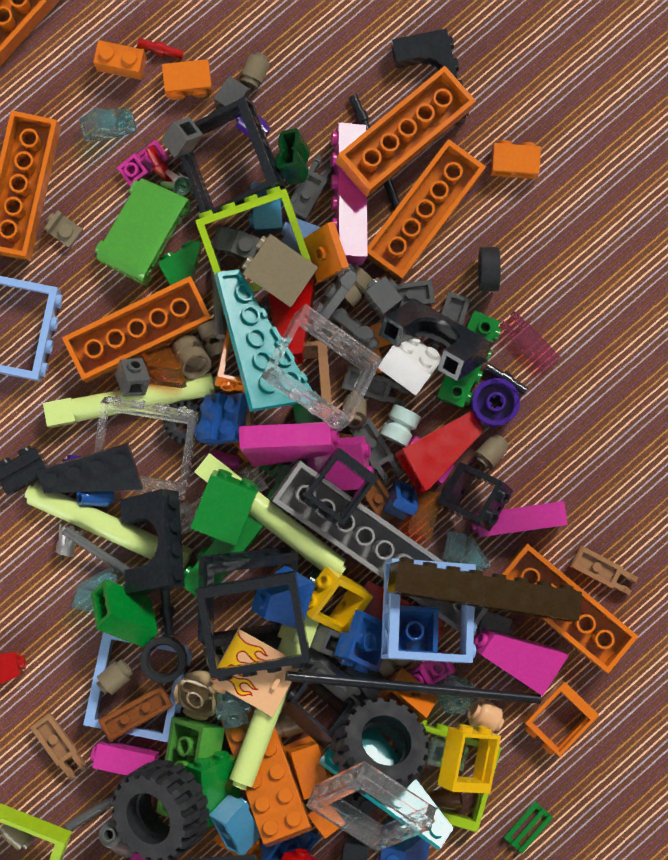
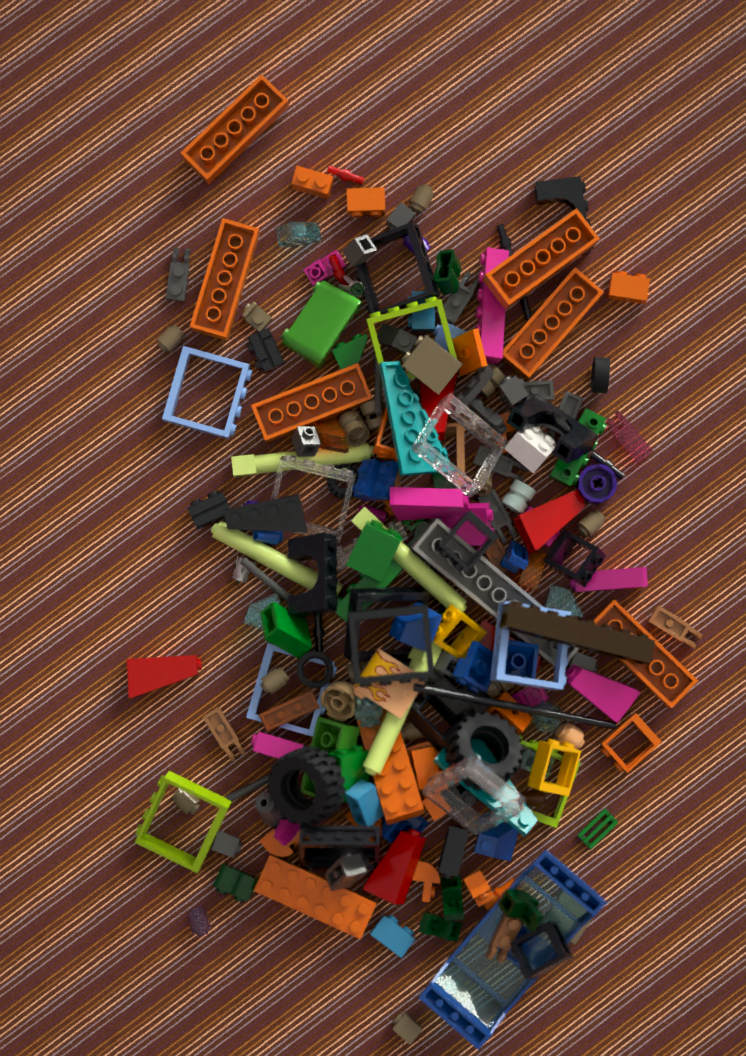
camera: 10 degrees right, 0 degrees up
none -> black brick [246,328,285,374]

